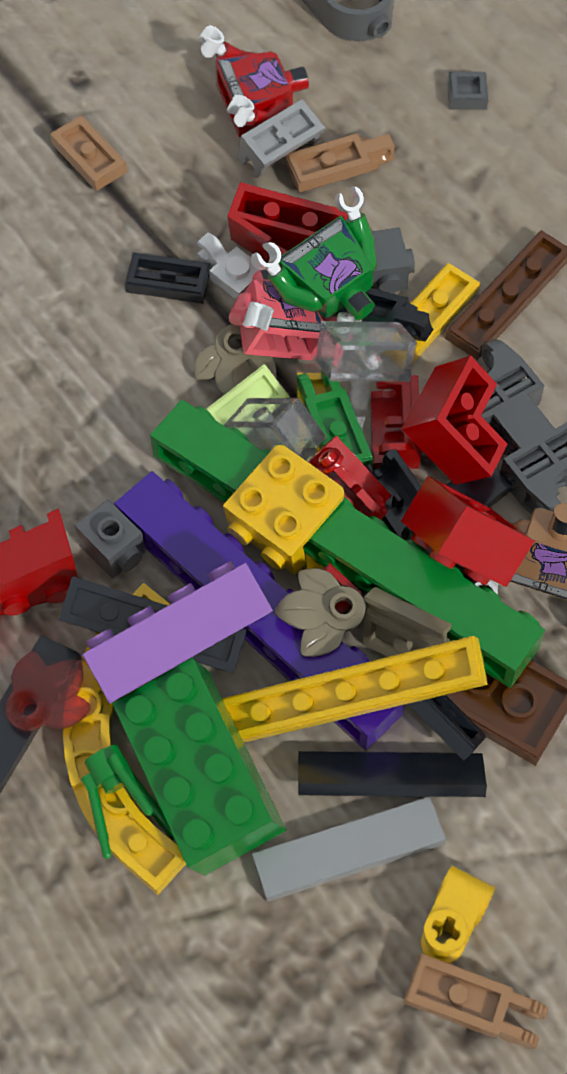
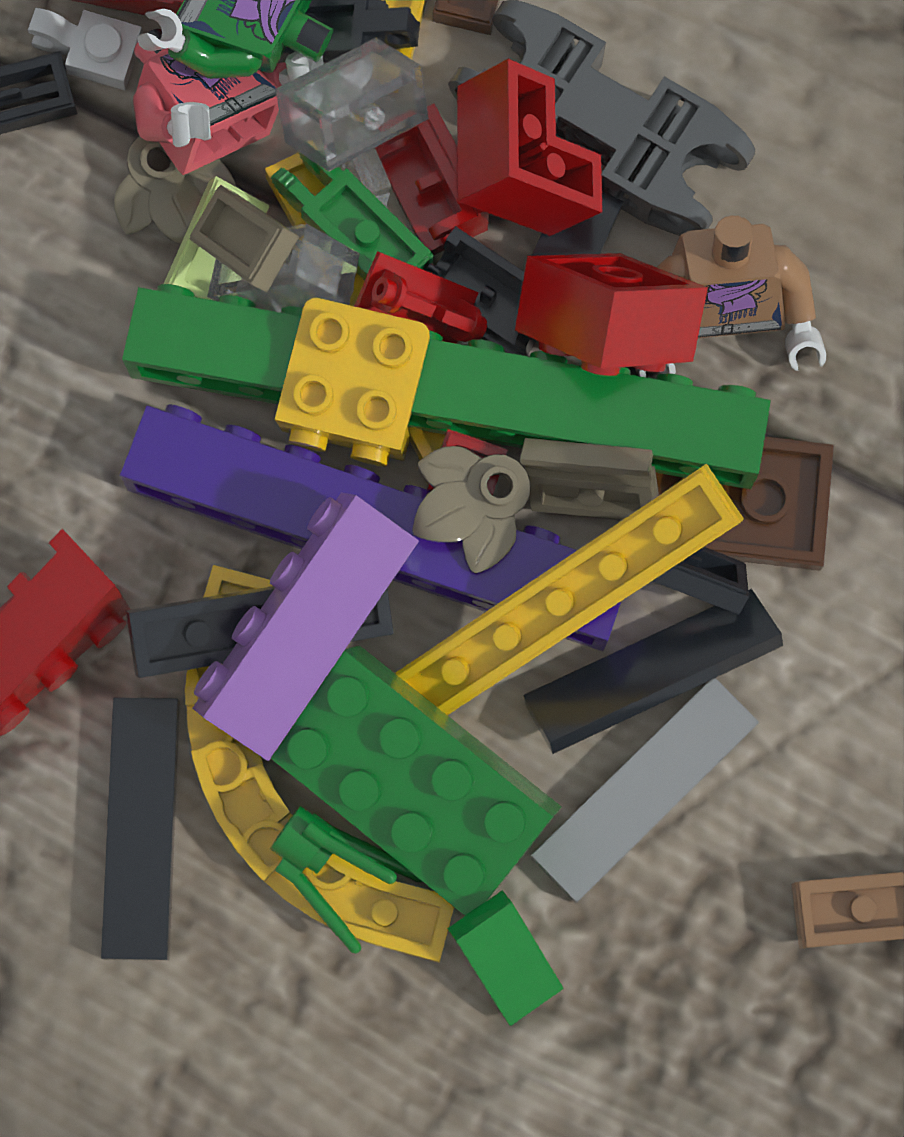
camera: 30 degrees left, 15 degrees up
clear red plate [5,651,91,731] -> none
dark grey brick [74,499,145,579] -> none
yellow piece [420,865,496,964] -> none
none -> dark tan tile [189,184,300,292]
none -> green tile [447,890,564,1026]

